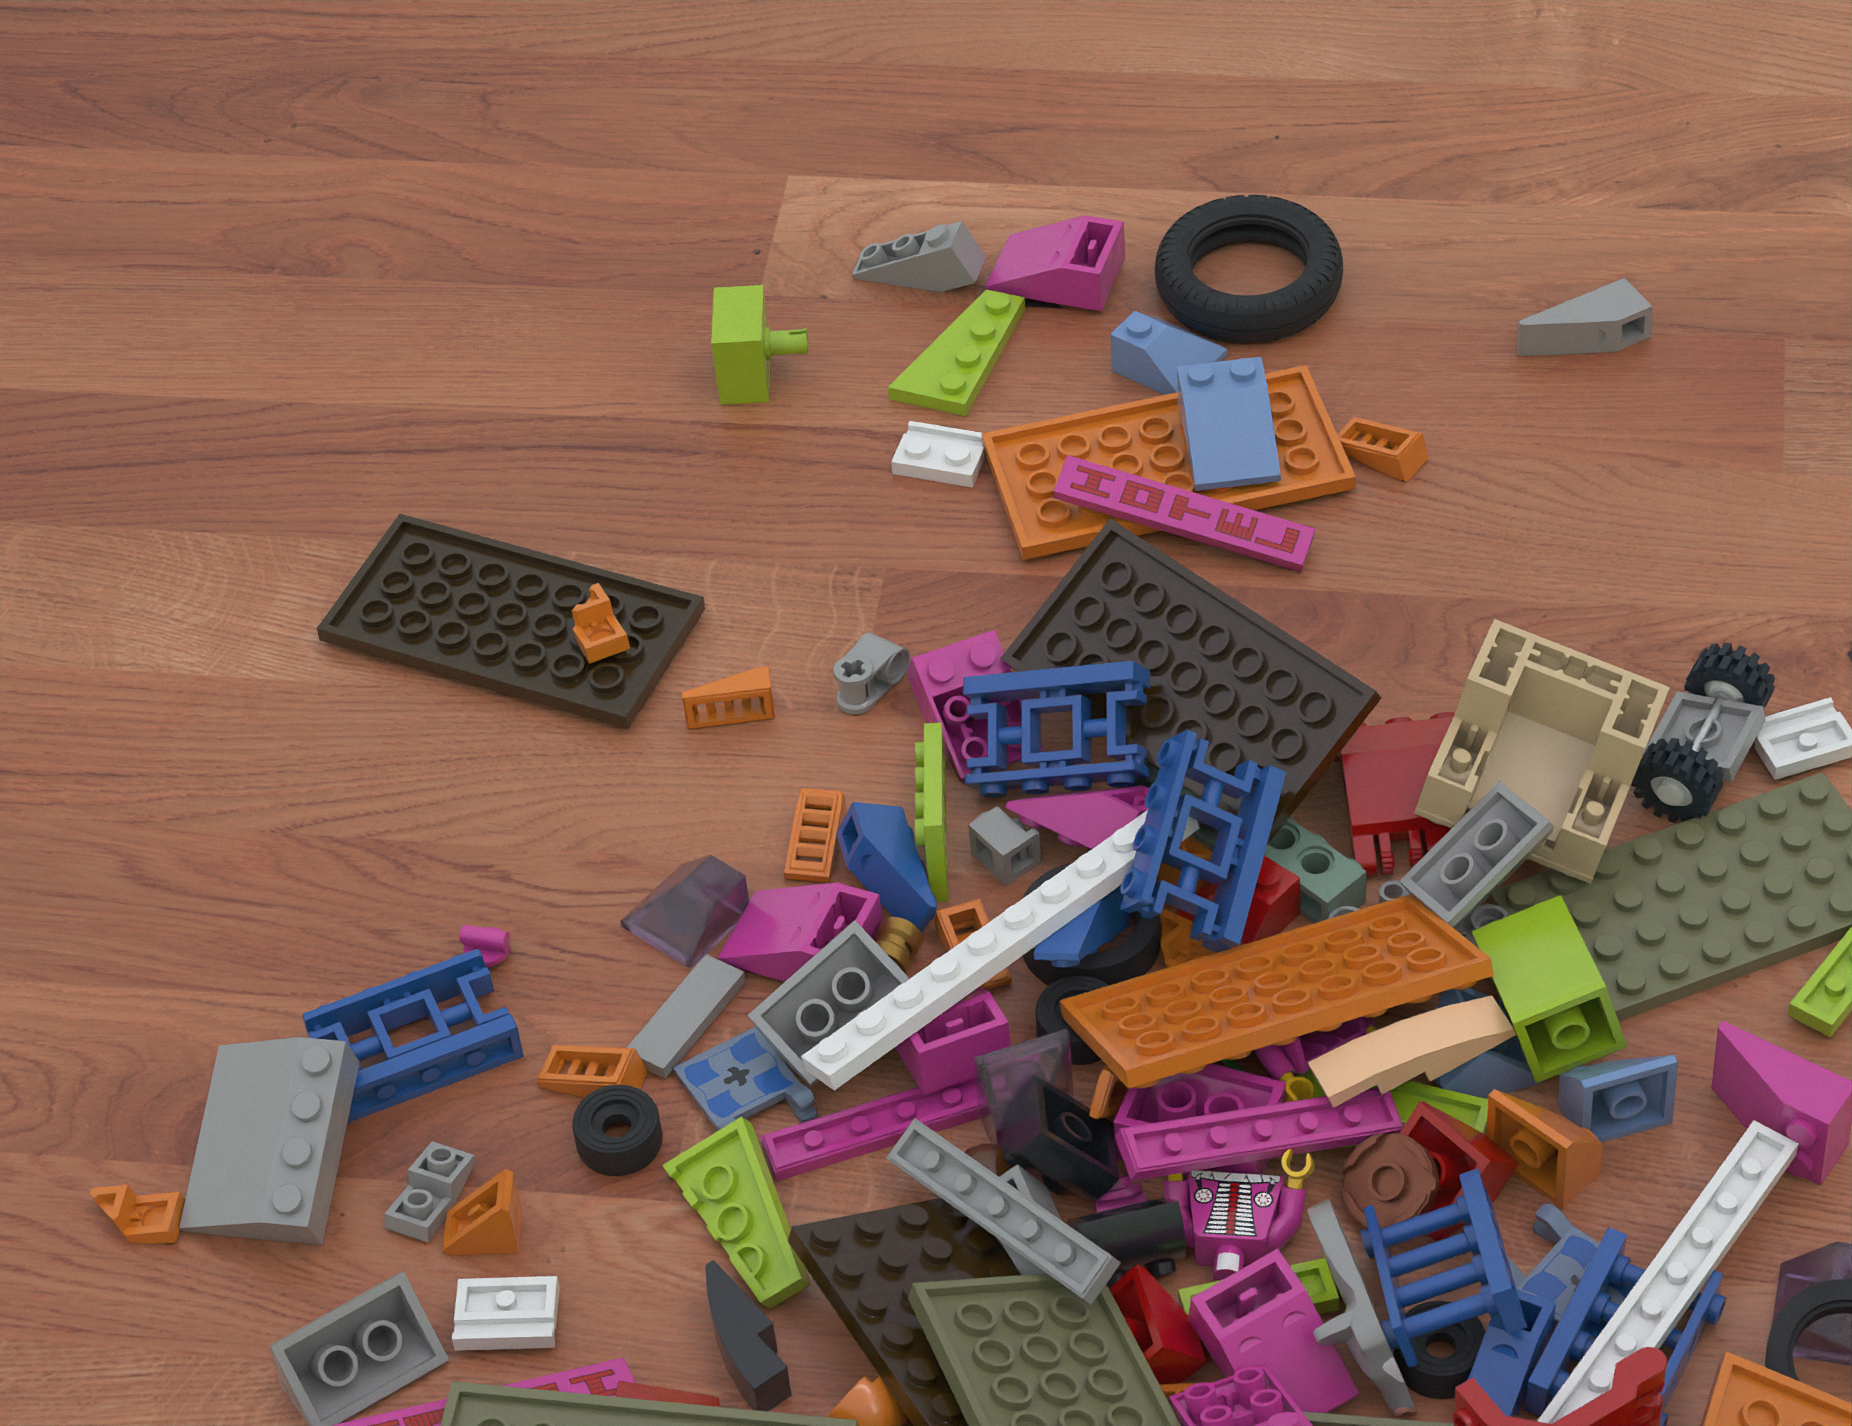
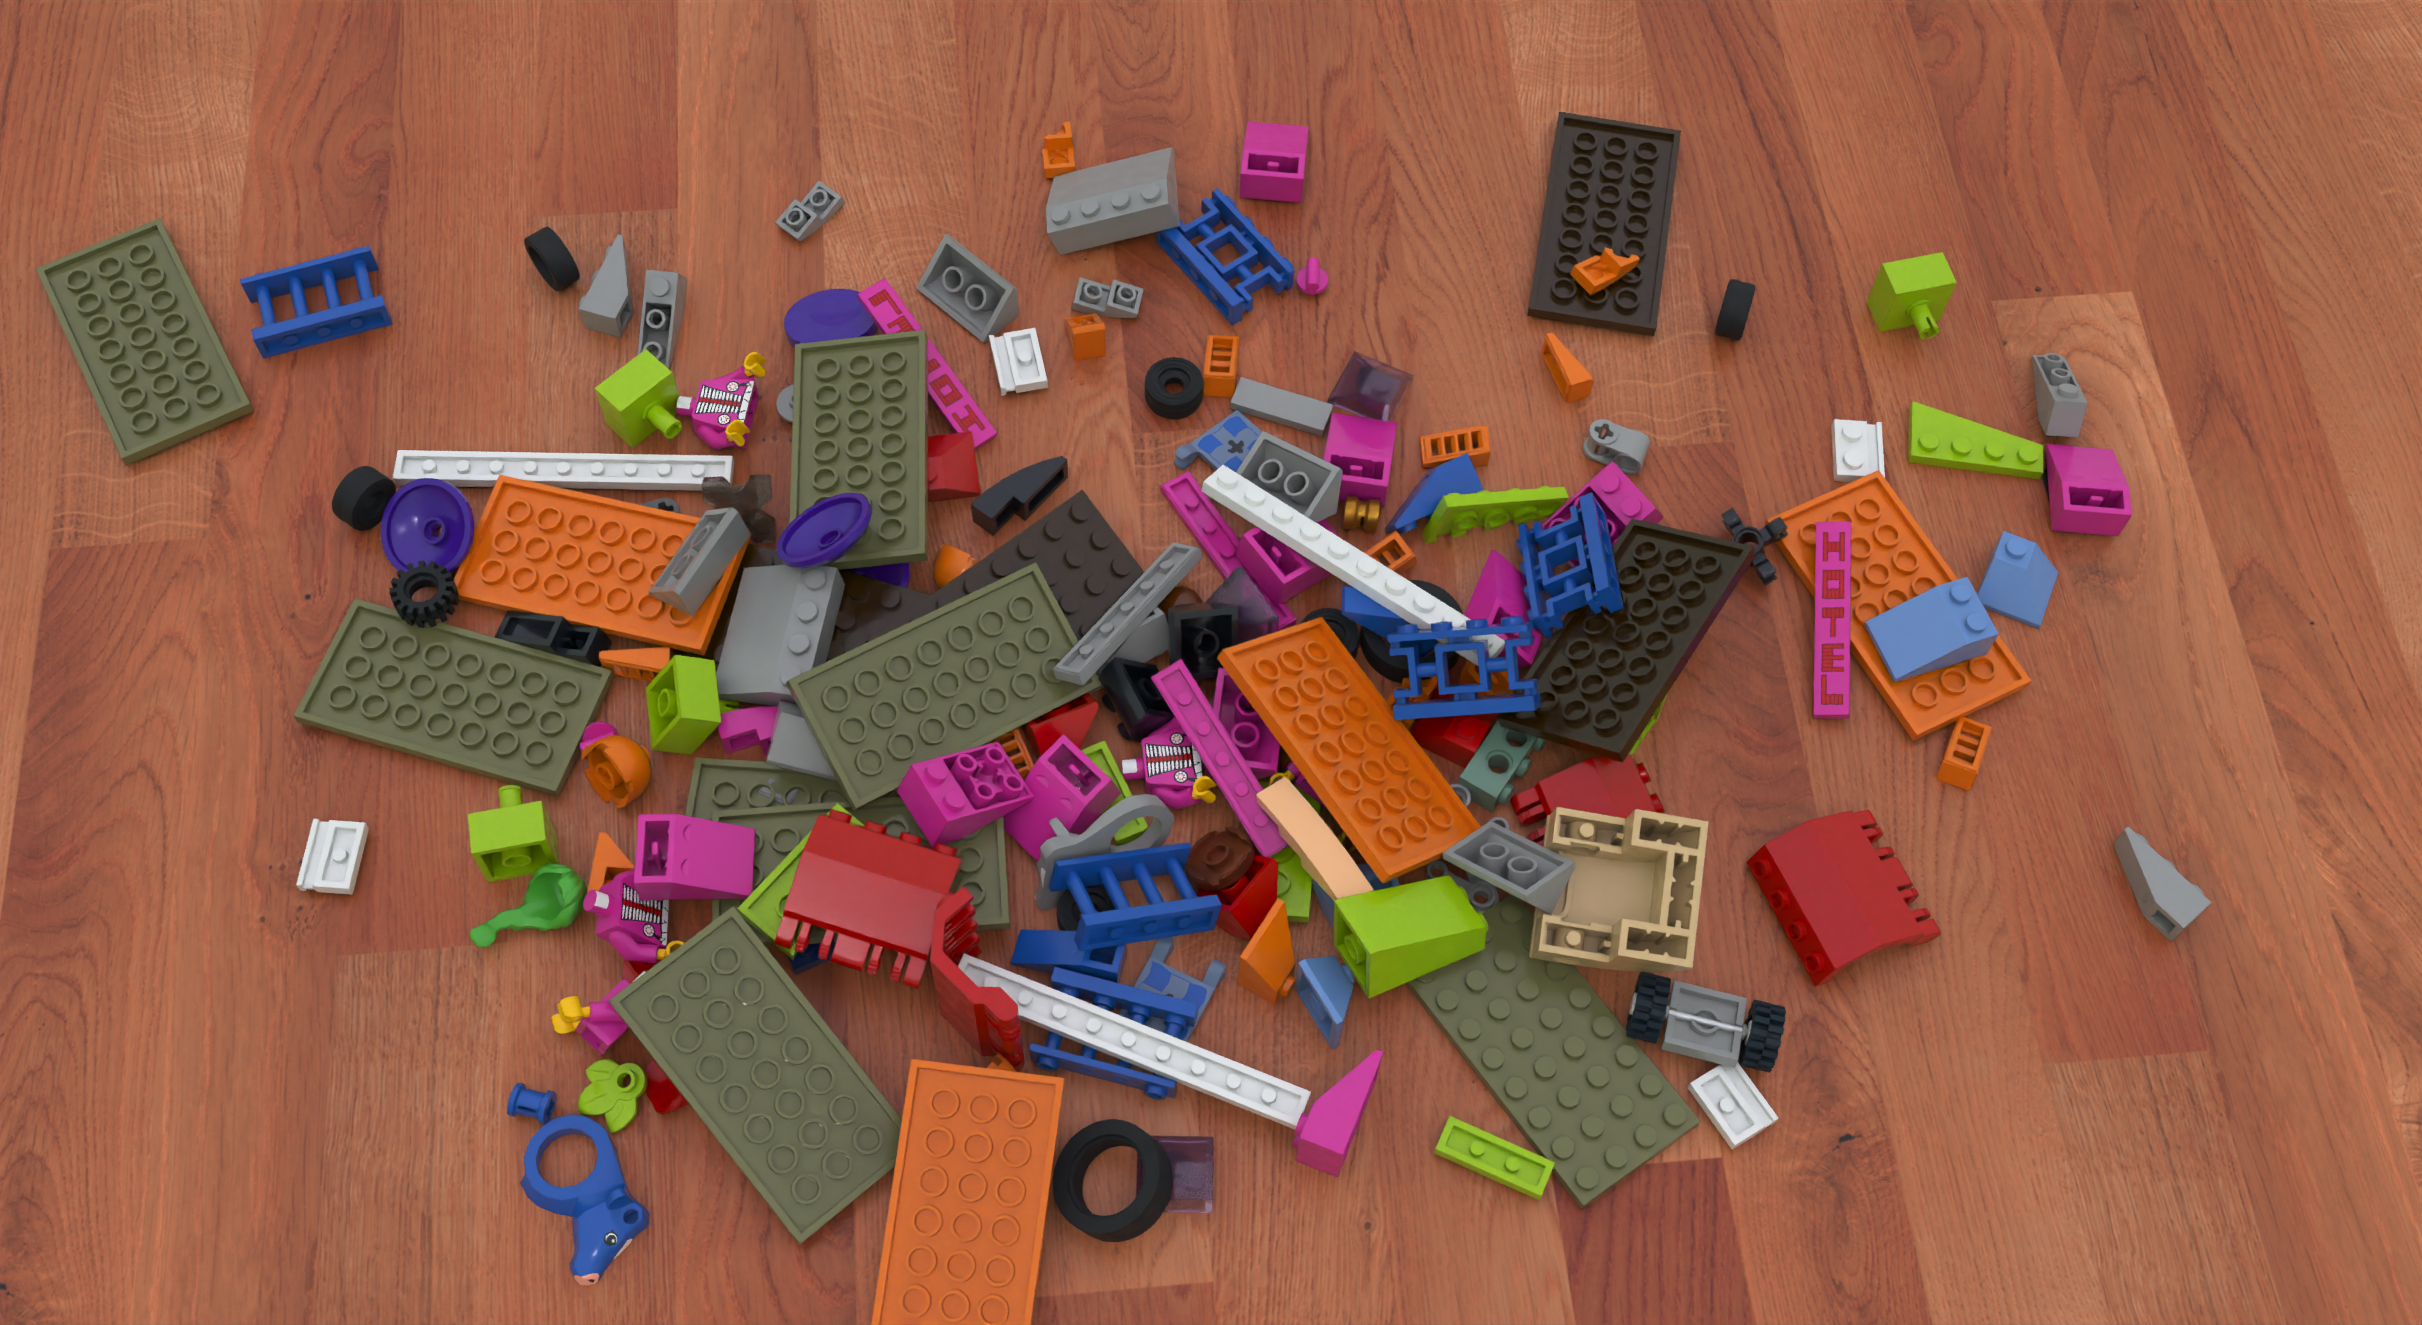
camera: 70 degrees right, 15 degrees up
lime wing [662,1116,811,1309] -> none
light grey brick [968,806,1042,886] -> none
black tyre [1155,194,1343,344] -> none
none -> dark pink slope [1239,121,1309,203]
none -> black tyre [1715,279,1756,340]
none -> black pin [1721,508,1788,586]
none -> red hinge [1746,810,1941,986]

